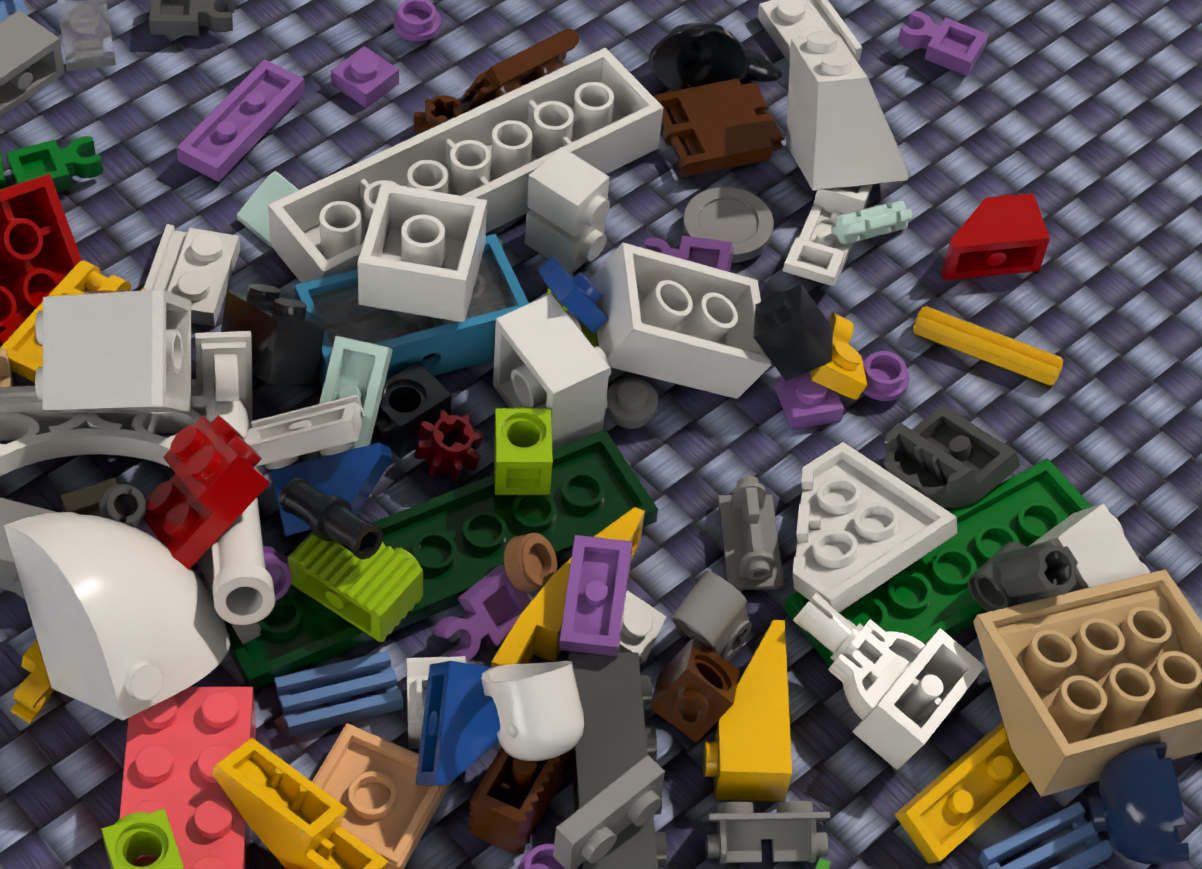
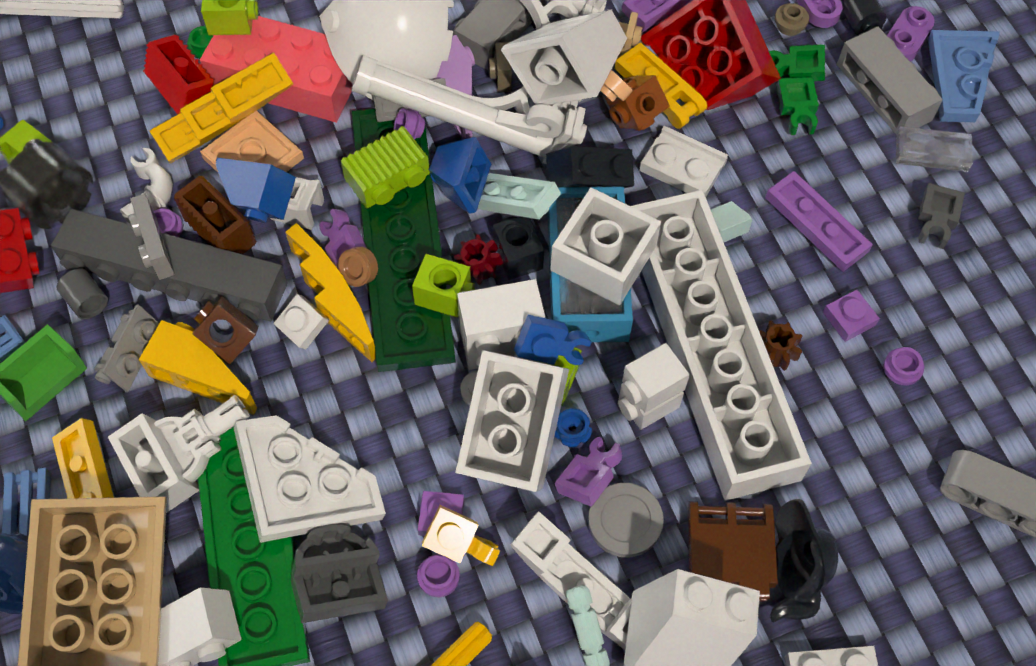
camera: 115 degrees right, 10 degrees up
dark grey pin [99,484,146,527] -> none
red plate [143,415,270,570] -> none
white plate [244,394,365,469] -> none
medium blue tile [274,651,403,738] -> none
black pin [279,478,384,560] -> none
reddish brown plate [459,29,579,110] -> none
white helmet [481,661,584,761] -> none
medium lavender plate [560,535,632,657] -> none
light grey piece [671,571,752,662] -> none
light grey hinge [718,476,784,590] -> none
black brick [753,284,833,381] -> none
dark grey piece [968,542,1078,612] -> none

